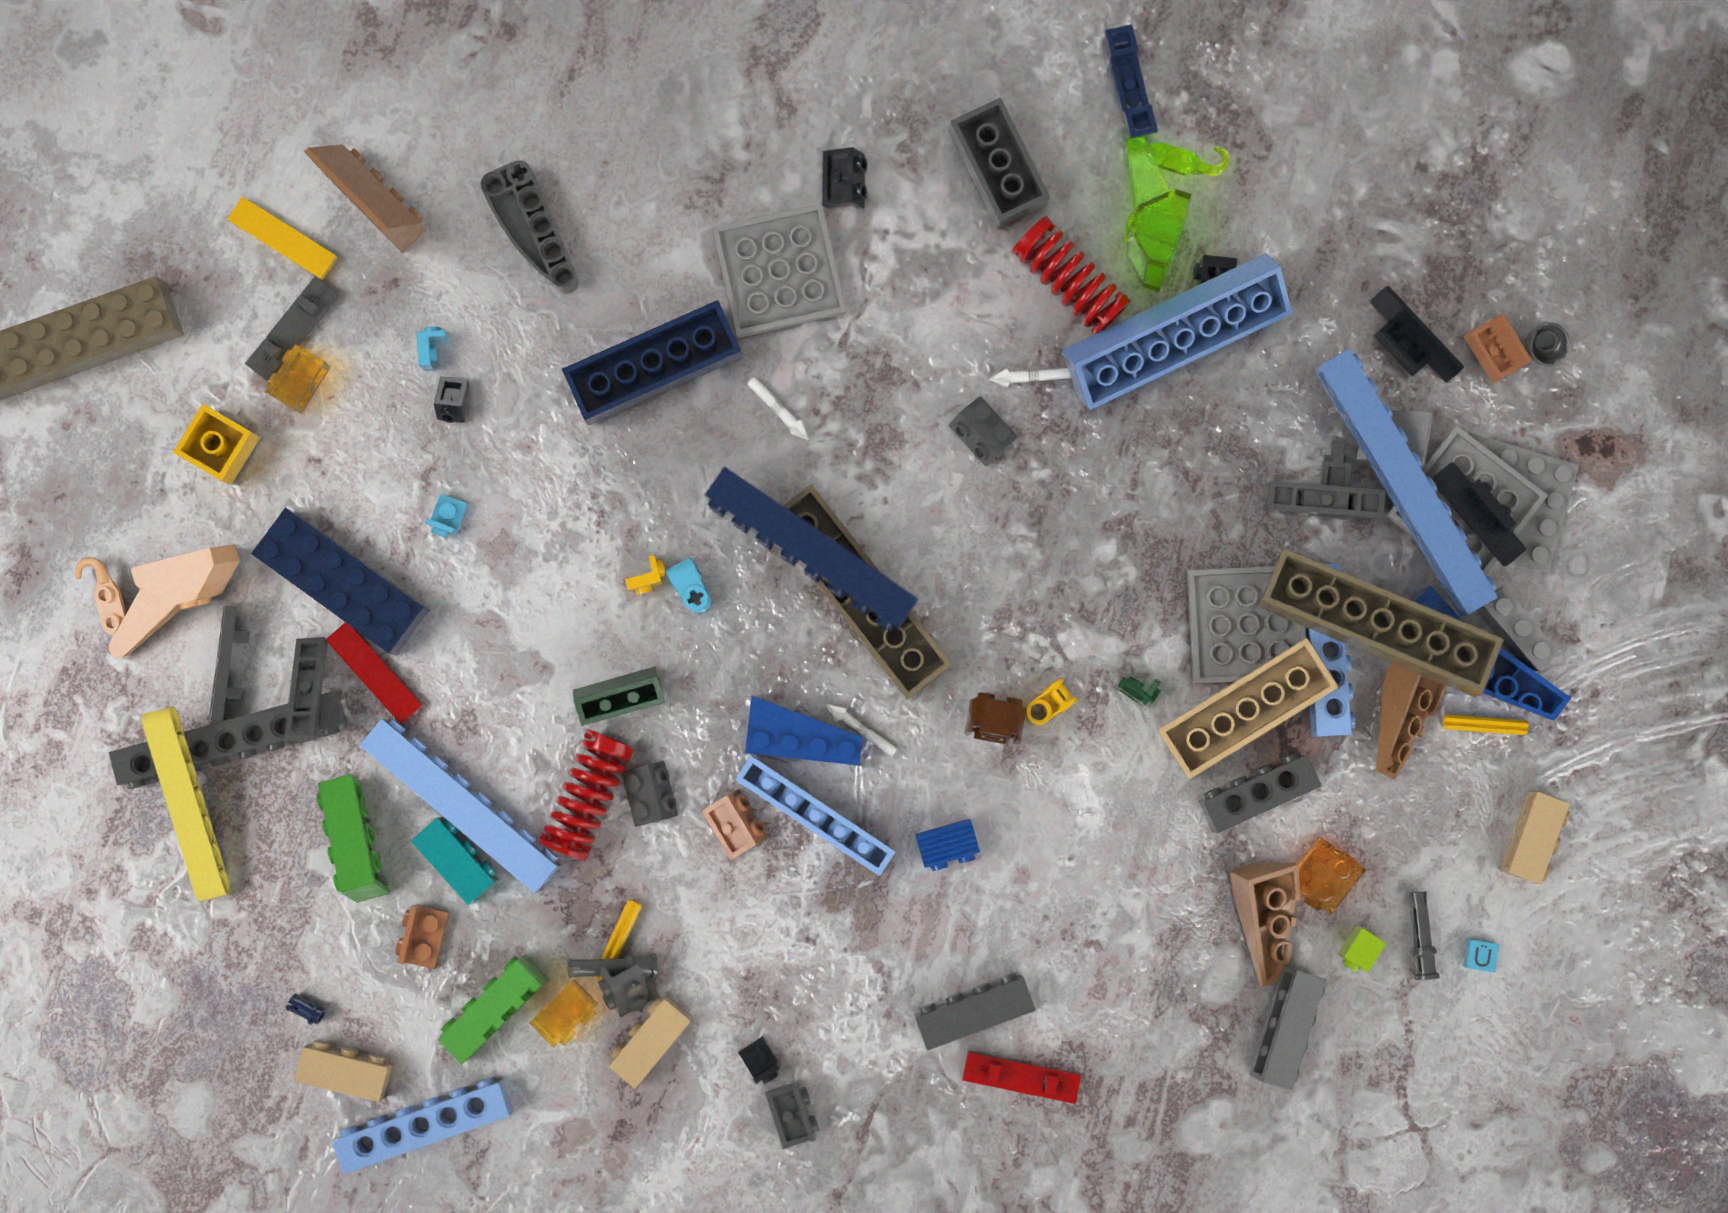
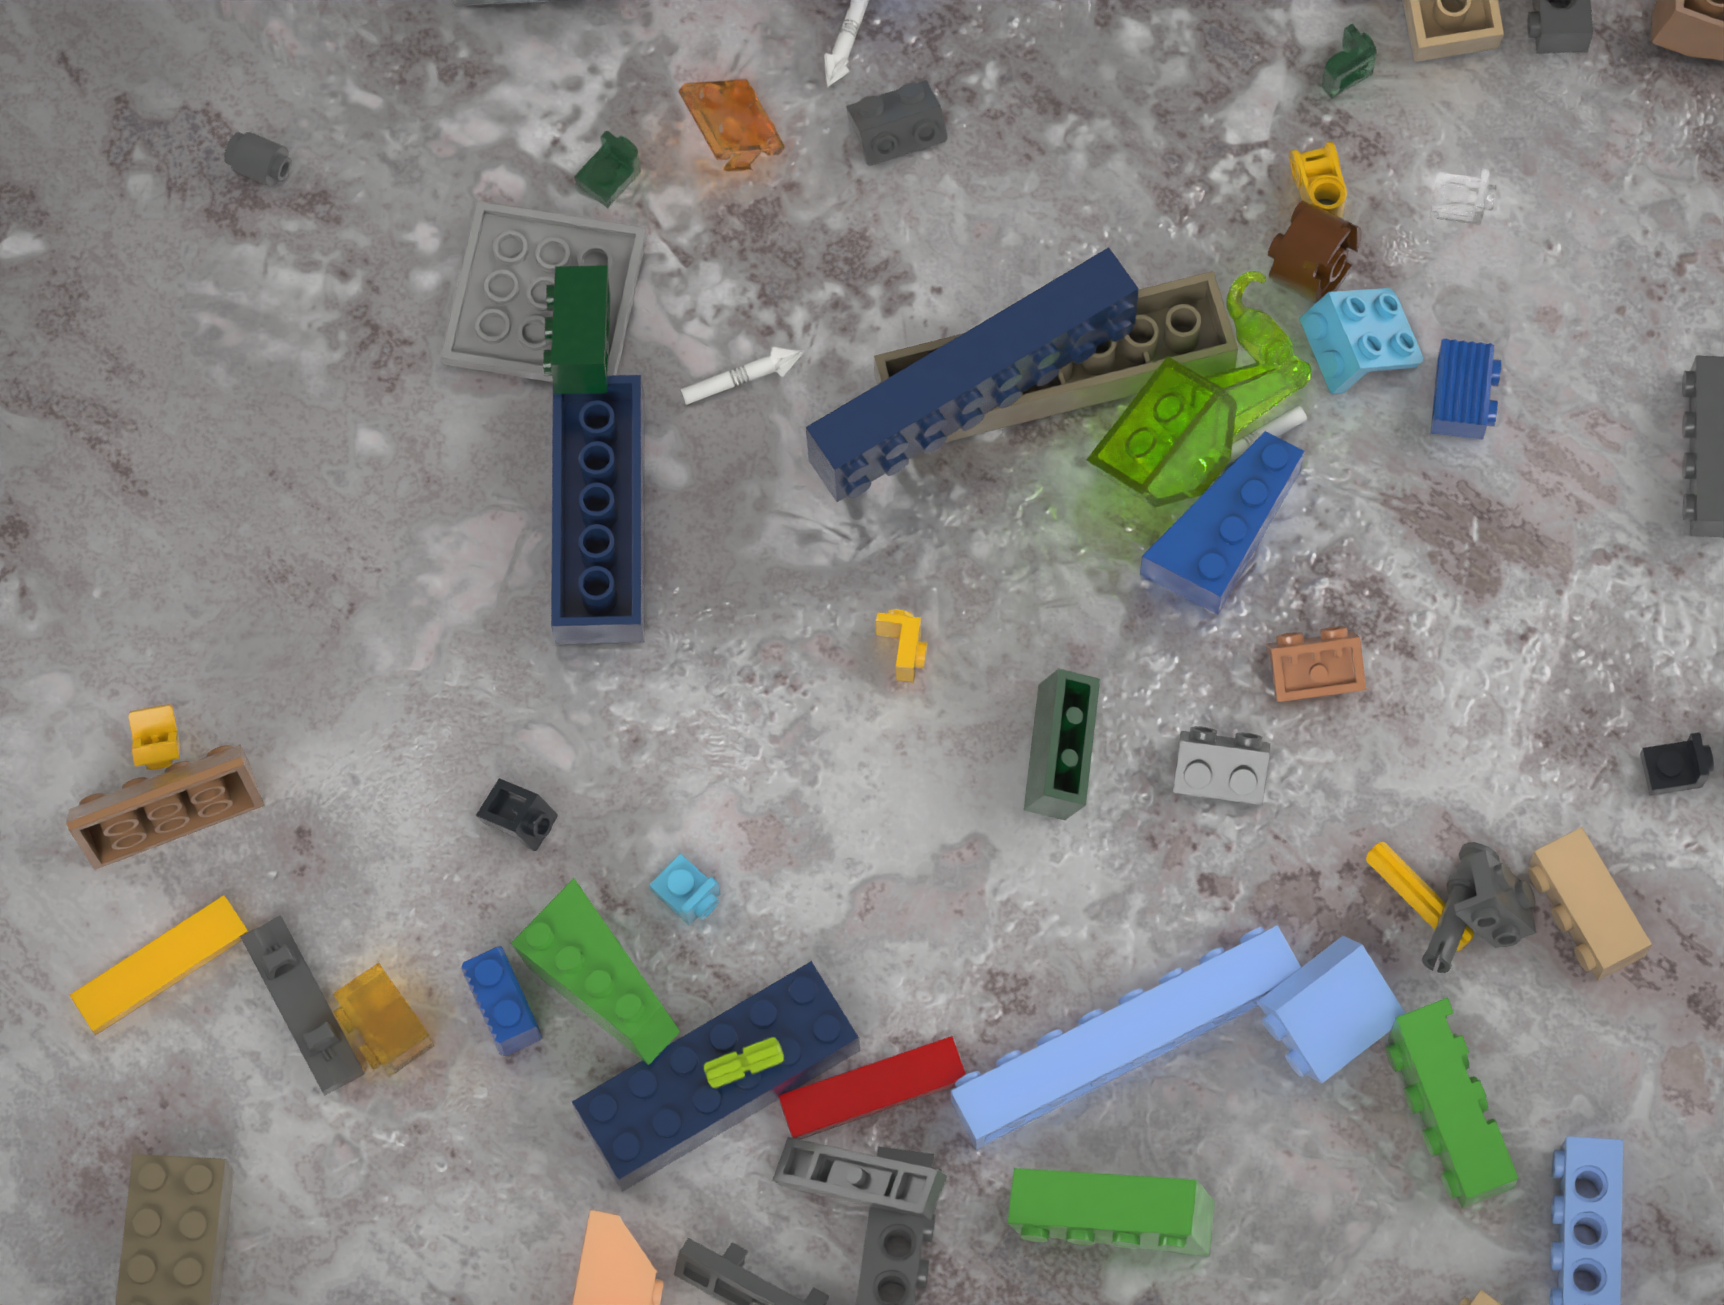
camera: 60 degrees left, 15 degrees down
yellow brick [173,403,261,485] -> none
nougat bracket [395,904,450,969] -> none
teal brick [411,817,499,905] -> none
medium azure bracket [416,327,449,371] -> none
dark grey beam [480,160,579,294] -> none
clear yellow brick [529,979,598,1048] -> none
red piece [538,728,635,861] -> none
medium azure piece [665,557,711,613] -> none
light blue brick [735,756,895,876] -> none
black bracket [822,147,868,209] -> none
none -> yellow bracket [128,704,181,770]
none -> dark grey brick [224,132,292,187]
none -> blue brick [461,946,543,1057]
none -> bright green wedge [511,878,680,1065]
none -> dark green brick [543,265,611,394]
none -> clear green bracket [574,130,641,208]
none -> clear orange piece [678,79,786,172]
none -> lime piece [703,1037,784,1088]
none -> clear neon green slope [1086,271,1312,508]
none -> light blue brick [1257,936,1406,1083]
none -> medium azure bracket [1299,288,1423,394]

